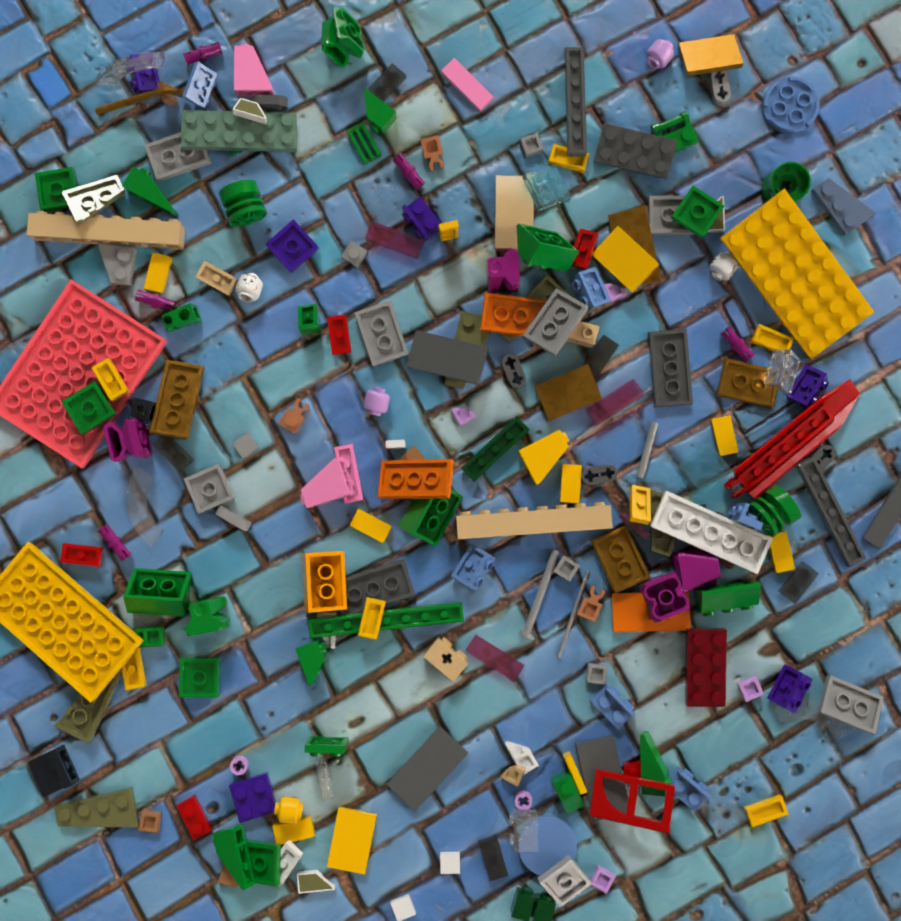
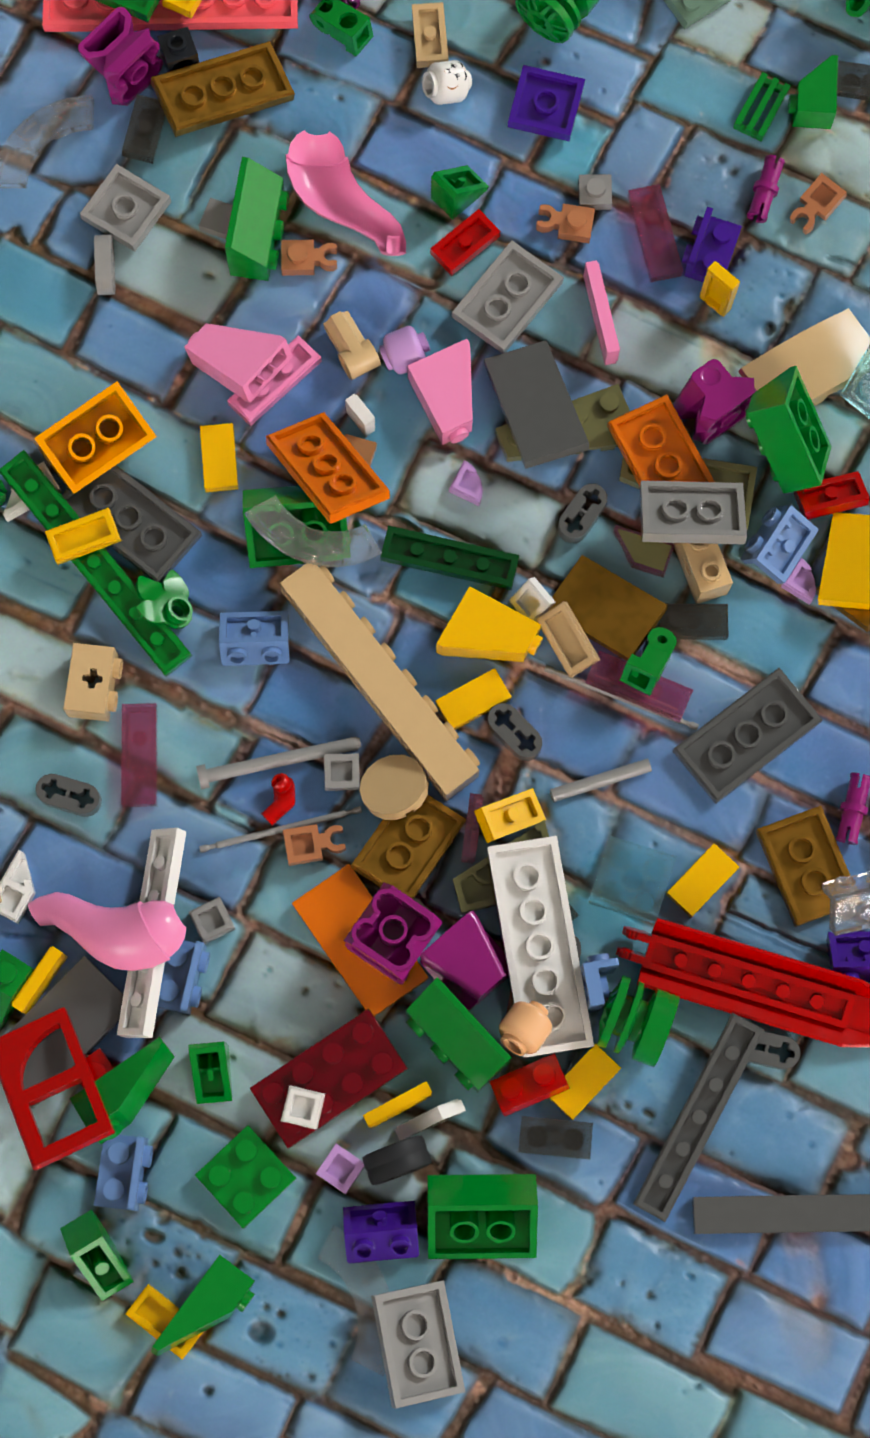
camera: 55 degrees right, 10 degrees down
none -> bright pink animal [28,892,186,971]
none -> dark grey beam [36,774,102,817]
none -> green slope [60,1209,134,1301]
none -> white plate [117,828,186,1038]
none -> green plate [136,570,193,629]
none -> green slope [151,1255,255,1356]
none -> green slope [188,1041,232,1104]
none -> green plate [195,1125,297,1229]
none -> slope [225,157,289,281]
none -> clear tile [244,495,382,567]
none -> red arm [261,773,296,826]
none -> white tile [281,1085,325,1129]
none -> bright pink animal [285,130,406,256]
none -> tan piece [323,311,381,380]
none -> tan tile [359,755,429,820]
none -> black tyre [362,1135,432,1185]
none -> yellow tile [363,1081,432,1129]
none -> white tile [395,1099,466,1141]
none -> bright pink slope [407,339,473,445]
none -> green slope [427,1174,538,1259]
none -> red plate [489,1053,570,1117]
none -> light nougat head [499,1001,552,1056]
none -> white tile [509,577,556,622]
none -> nougat plate [536,204,595,243]
none -> tan tile [536,601,600,678]
none -> bright pink tile [583,260,620,365]
none -> olive tile [613,525,675,578]
none -> green leg [619,627,677,696]

